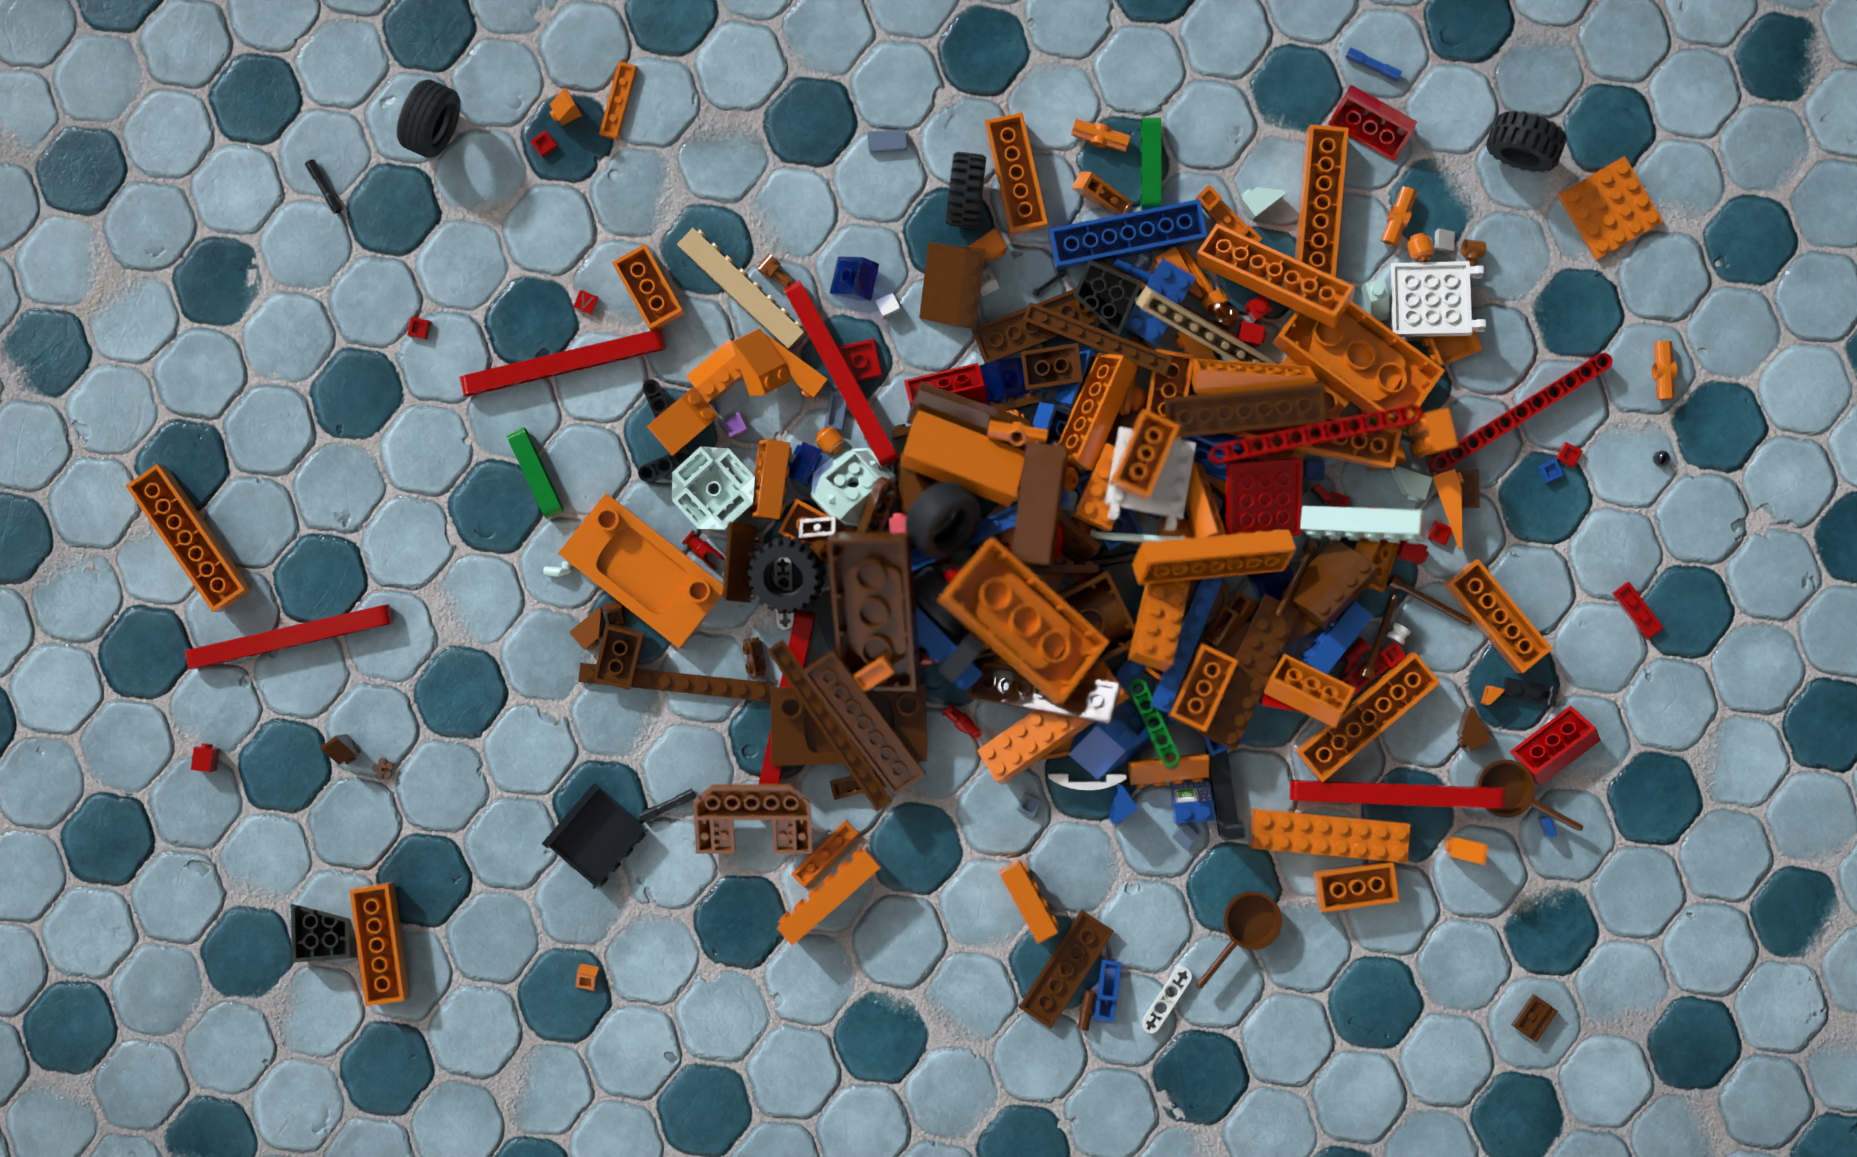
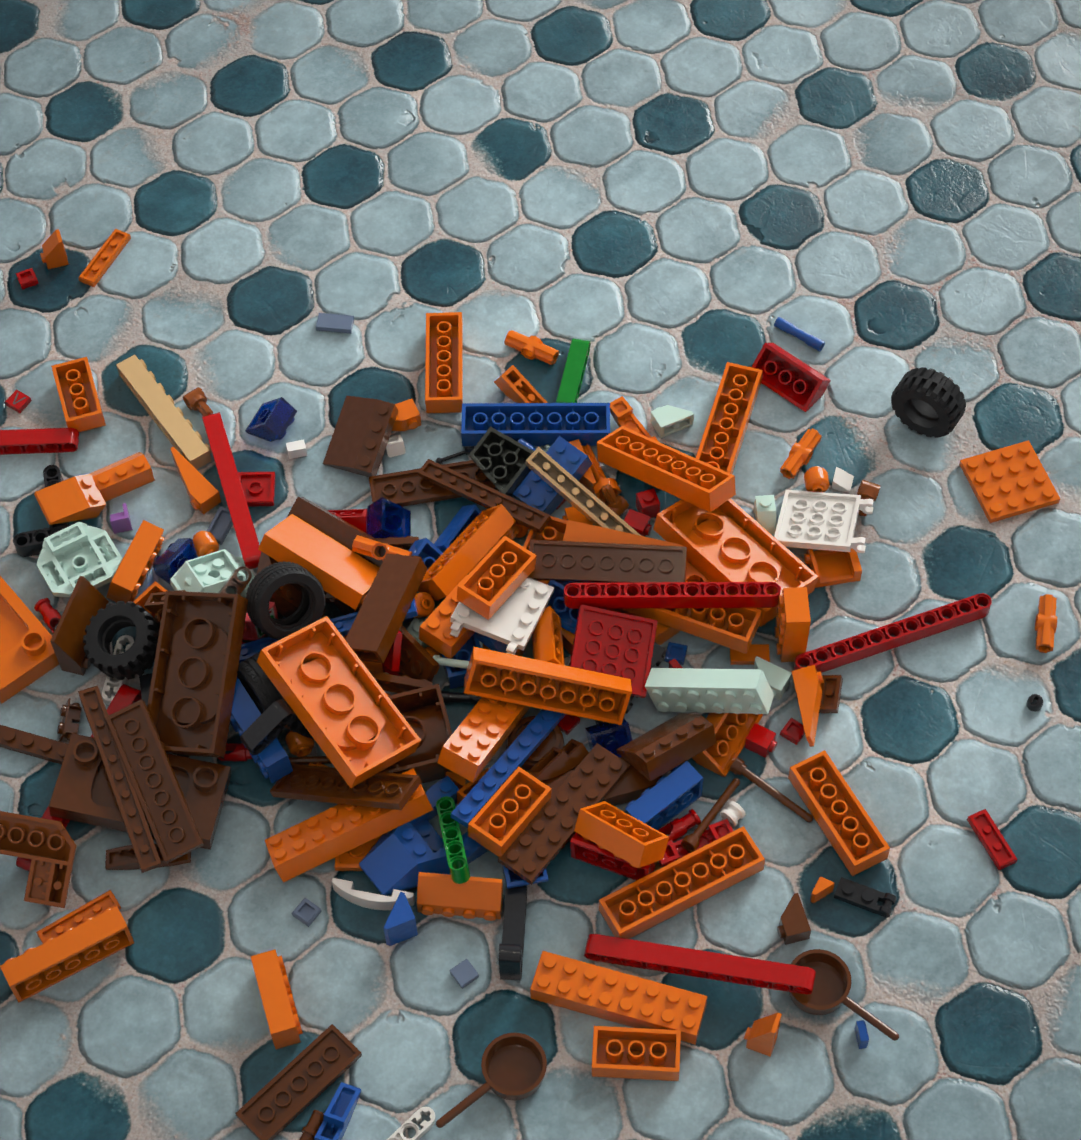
camera: 10 degrees right, 30 degrees down
orange slope [731,328,791,396] -> none
orange tile [853,655,896,692] -> none
red piece [941,702,981,739] -> none
black tyre [946,152,986,229] -> none
reddish brown slope [1021,343,1083,392] -> none
blue slope [1170,780,1215,823] -> none
reddish brown piece [1275,538,1320,617] -> none
red slope [1510,705,1601,787] -> none
blue tile [1537,458,1564,484] -> none
red tile [1556,442,1583,468] -> none

